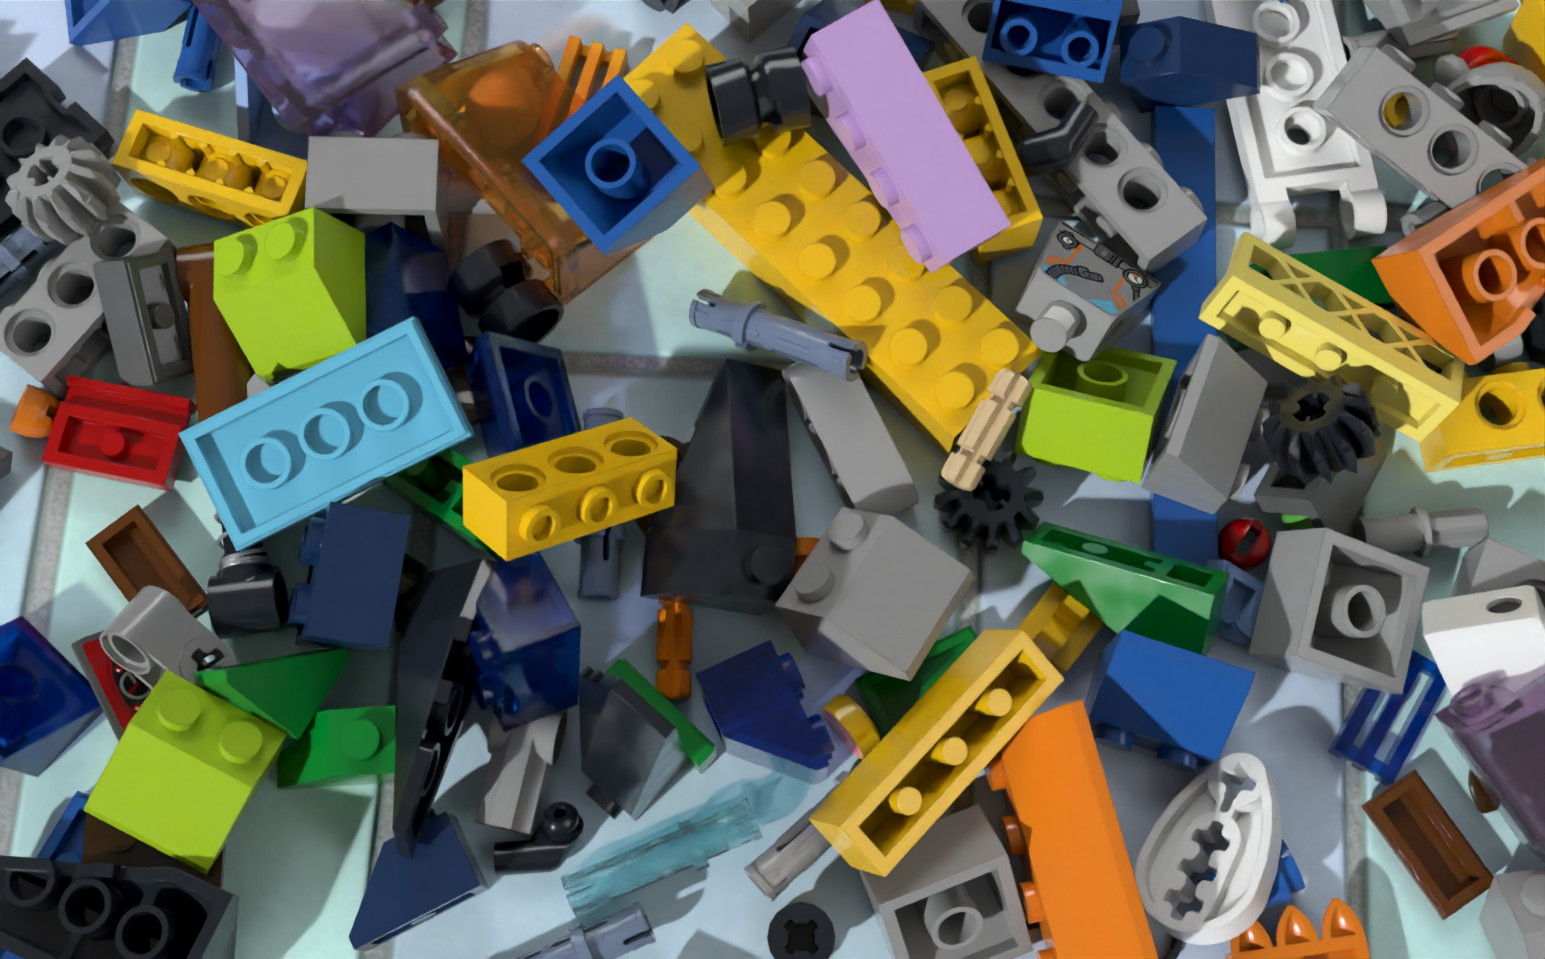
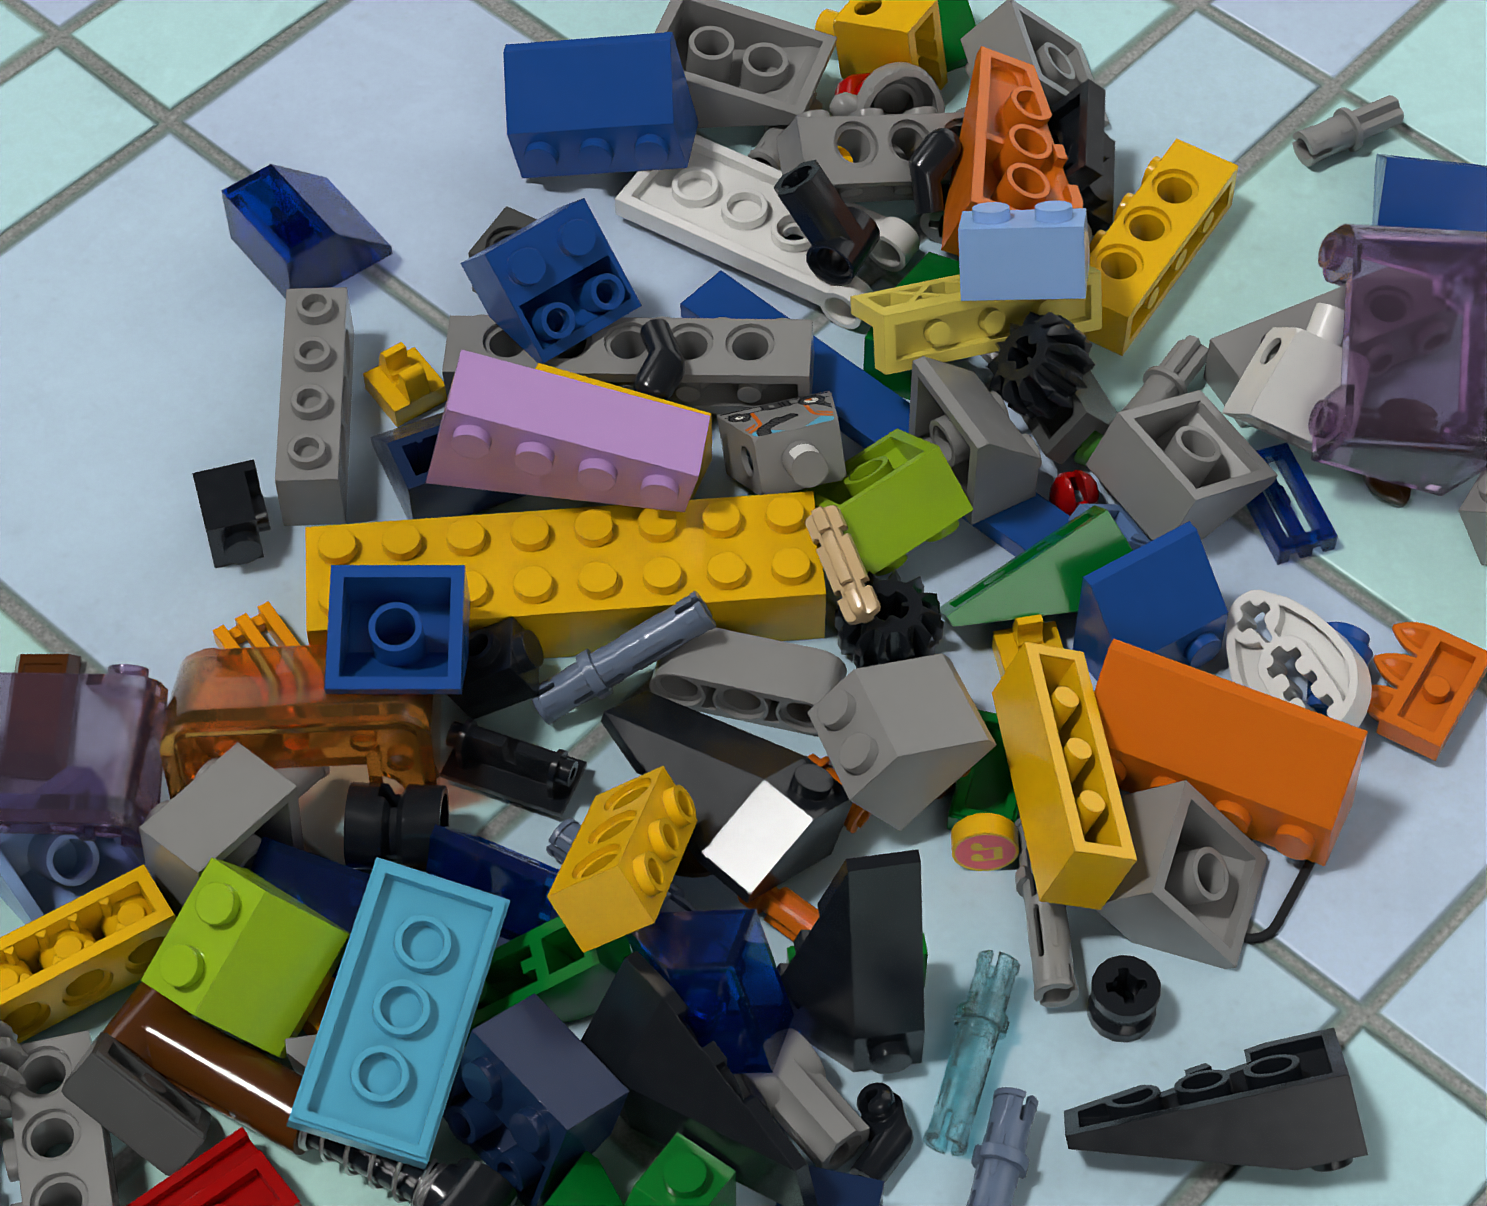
camera: 50 degrees left, 20 degrees down
clear blue slope [695,640,835,785] -> none
black wheel [704,45,811,147] -> none
dark blue slope [1120,16,1260,113] -> none
reddish brown tile [1361,769,1494,920] -> none
none -> black hinge [440,719,587,818]
none -> black brick [446,617,544,720]
none -> black piece [774,160,880,286]
none -> black arm [909,128,961,214]
none -> light blue slope [958,201,1090,301]

